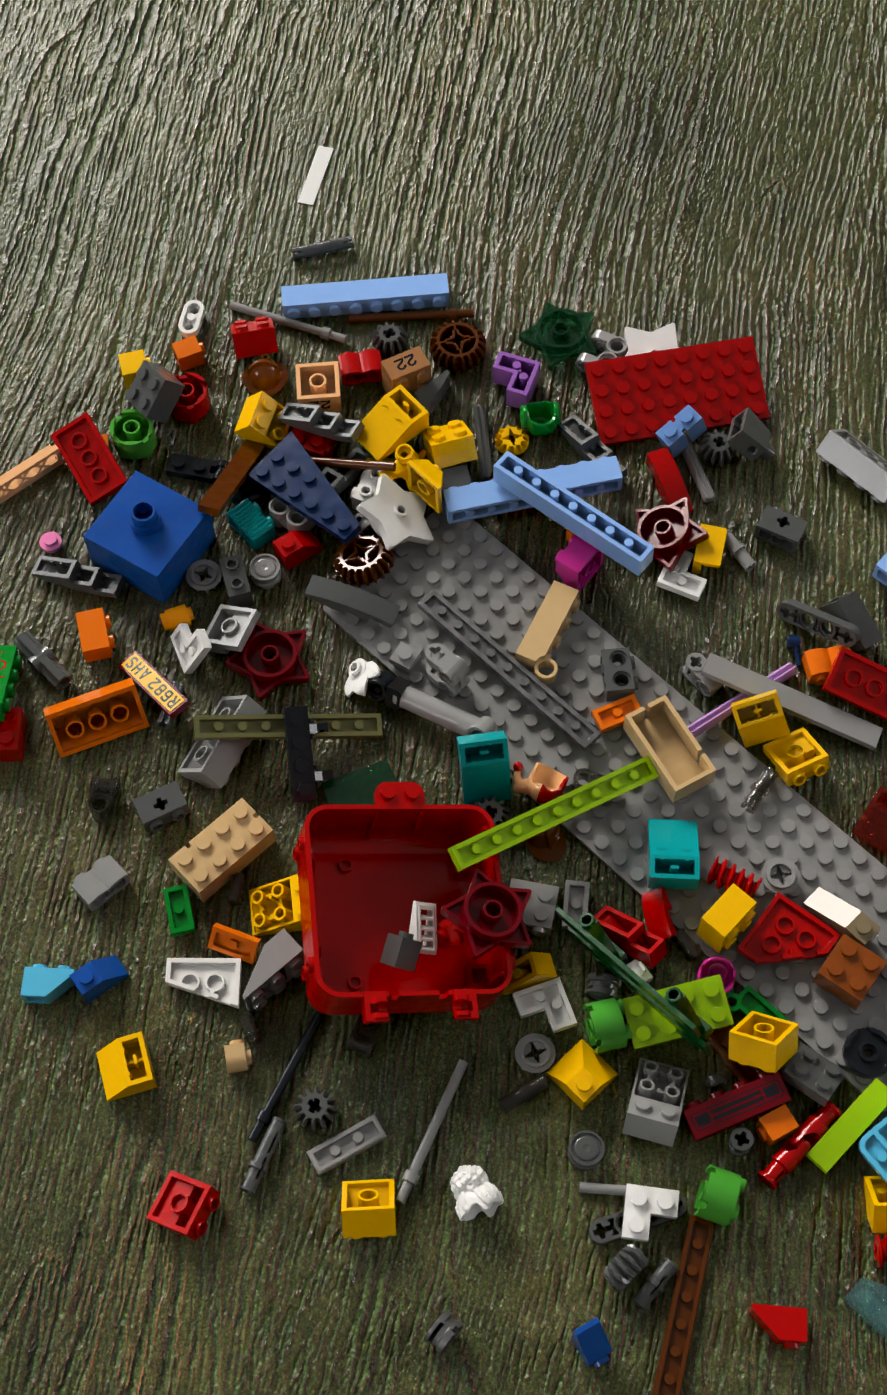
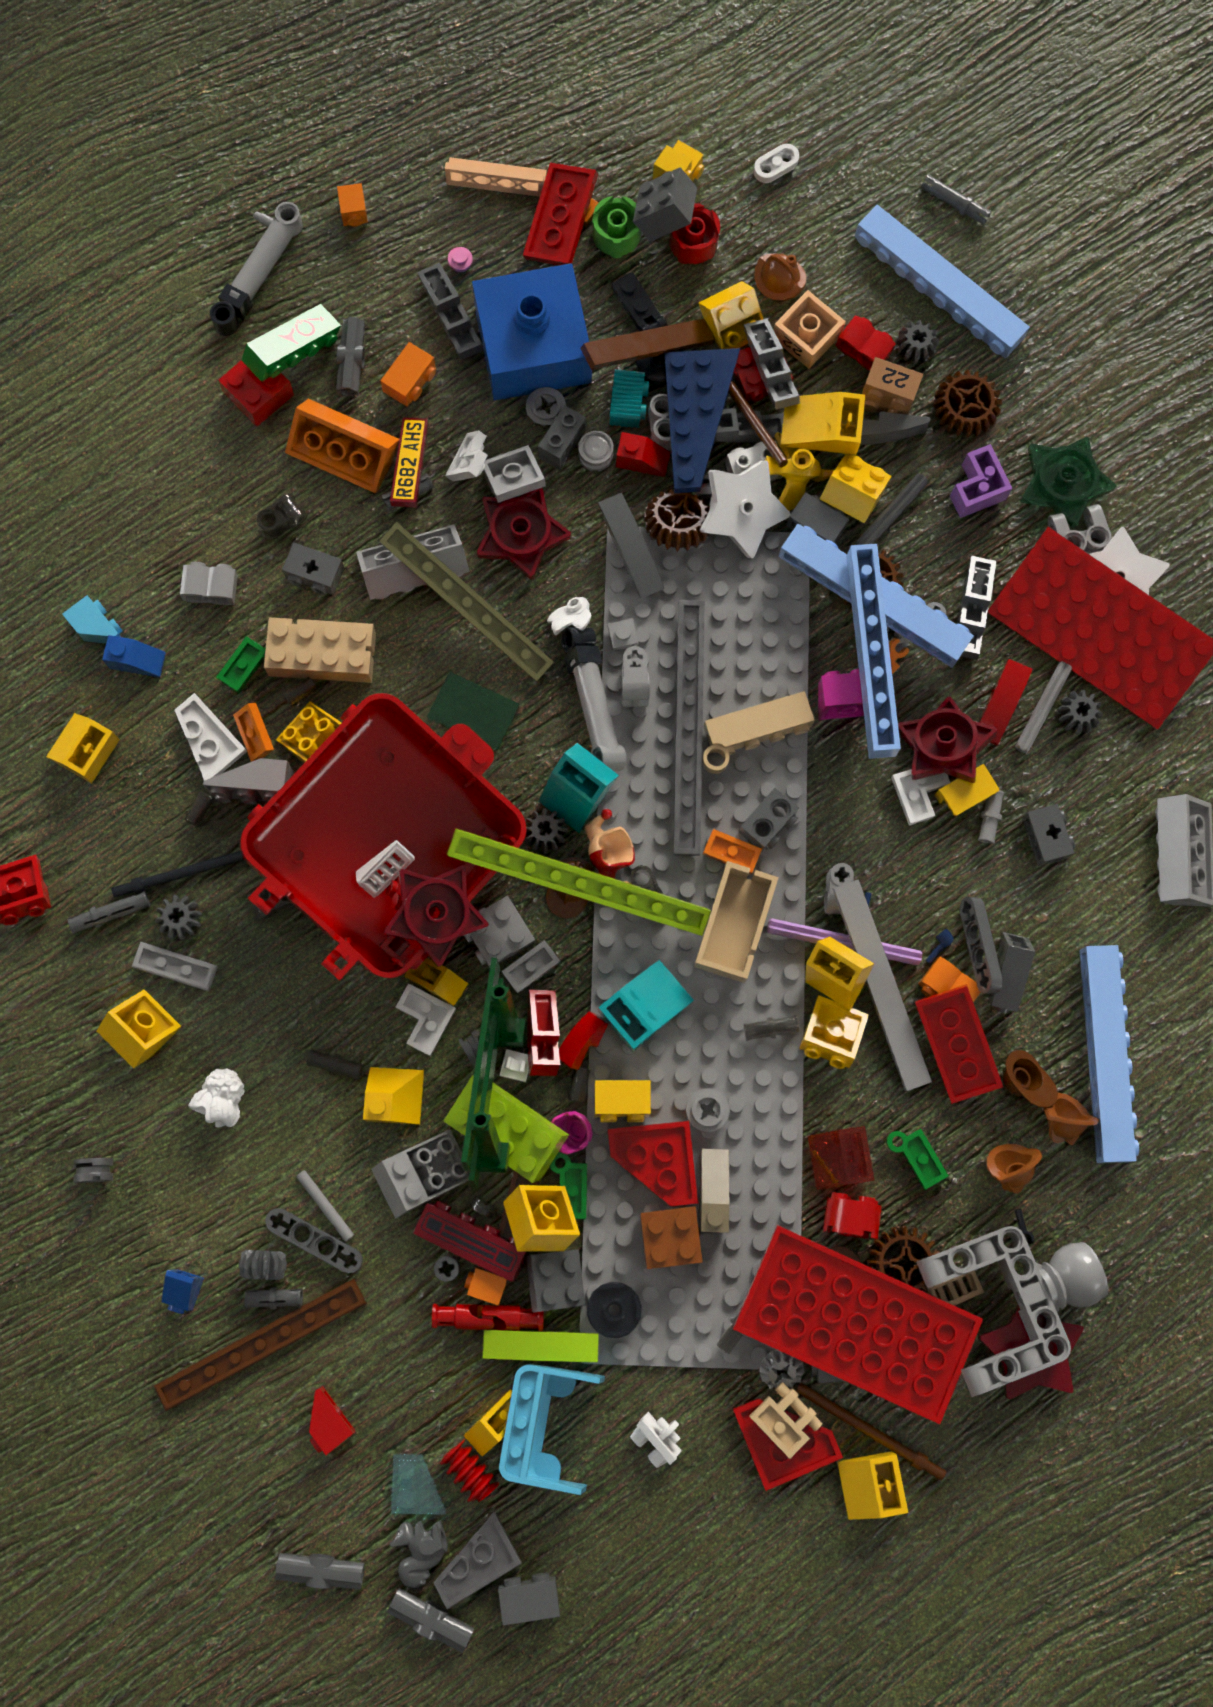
camera: 40 degrees right, 15 degrees up
light orange brick [159,604,195,632] -> none
orange brick [171,335,206,372] -> none
tan plate [224,1039,253,1074] -> none
light grey bar [229,301,347,344] -> none
red brick [230,316,279,359] -> none
black hinge [282,705,334,803] -> none
white sticker [298,146,334,205] -> none
reddish brown bar [349,308,474,323] -> none
dark grey brick [380,930,423,972] -> none
light grey bar [395,1059,468,1204] -> none
yellow slope [407,459,443,514] -> none
yellow gear [495,424,529,455] -> none
light grey gear [515,1033,555,1074] -> none
green hair [519,401,561,436] -> none
dark grey wheel [567,1130,605,1171] -> none
bright green brick [583,997,632,1054] -> none
white plate [621,1184,679,1242] -> none
medium blue piece [655,404,707,458] -> none
bright green brick [694,1164,746,1226] -> none
red piece [707,855,763,899] -> none
dark grey torso [727,407,775,461] -> none

